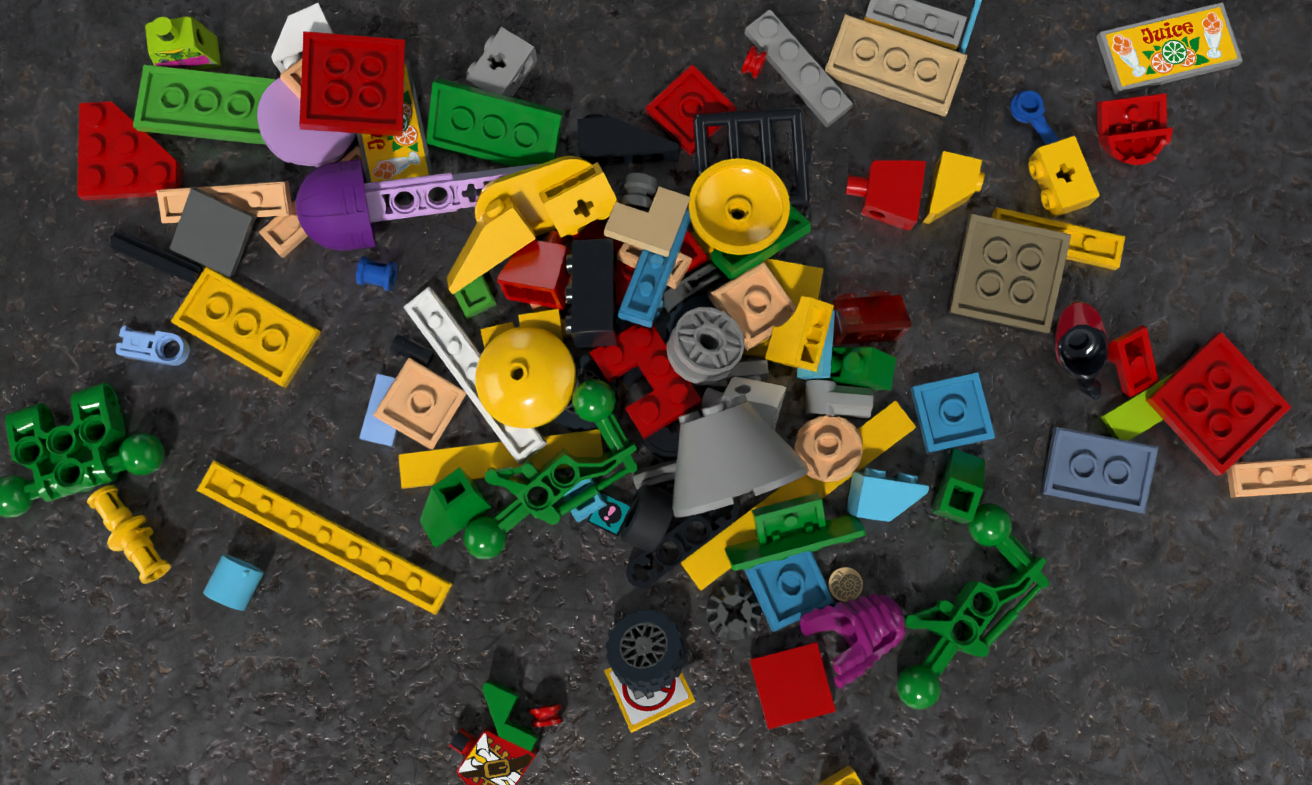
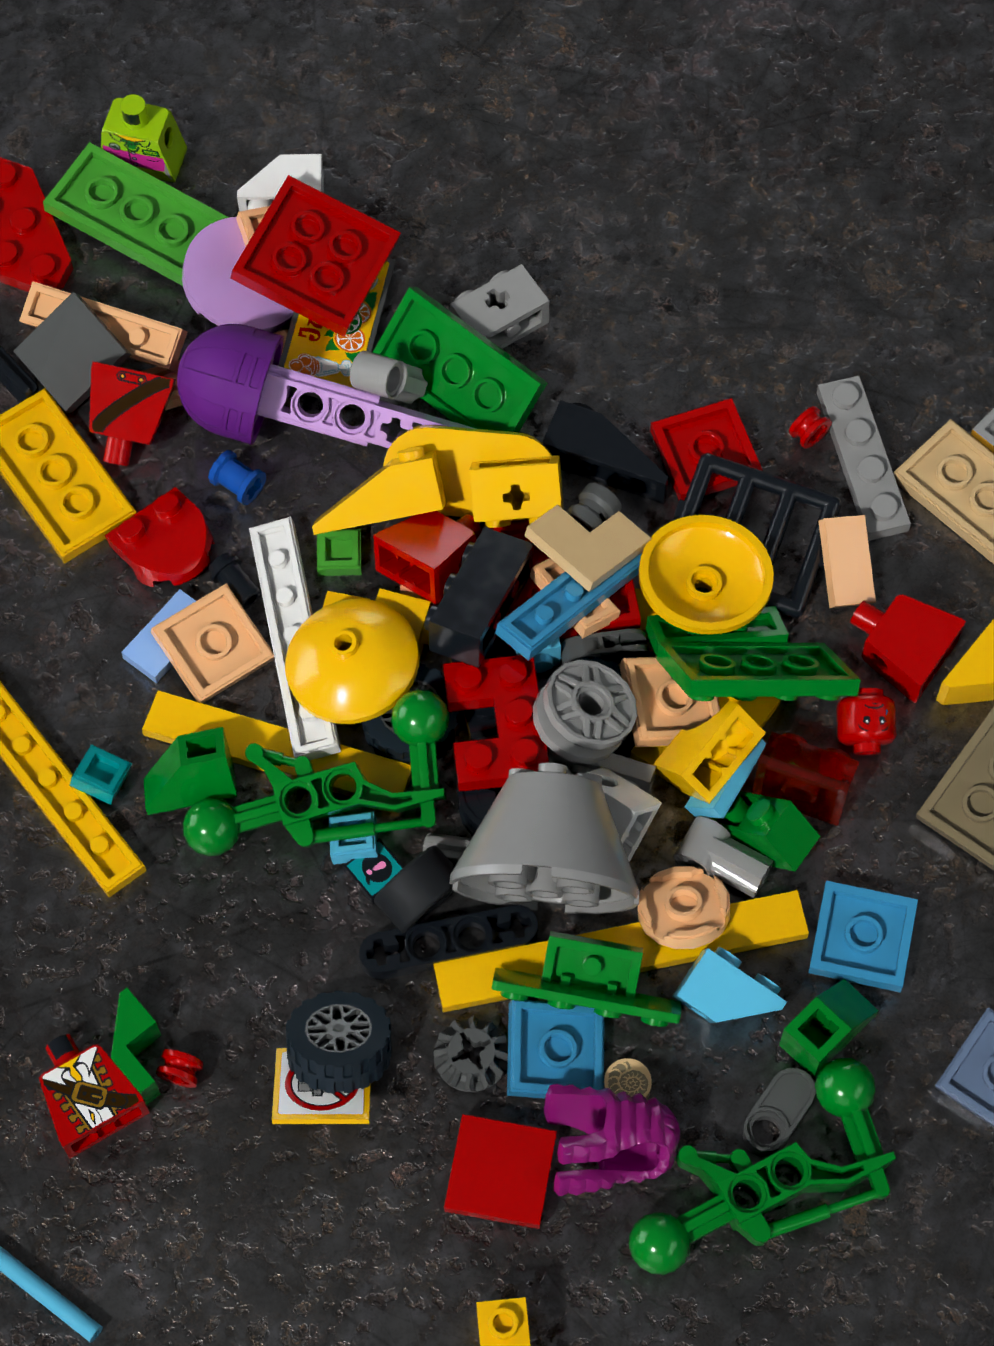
camera: 25 degrees right, 15 degrees down
none -> teal tile [69,744,132,805]
none -> red torso [89,361,176,466]
none -> red slope [105,487,215,587]
none -> light grey piece [350,351,428,404]
none -> green plate [656,642,861,701]
none -> dark grey piece [742,1068,816,1157]
none -> light nougat tile [818,515,876,608]
none -> red head [836,688,897,755]

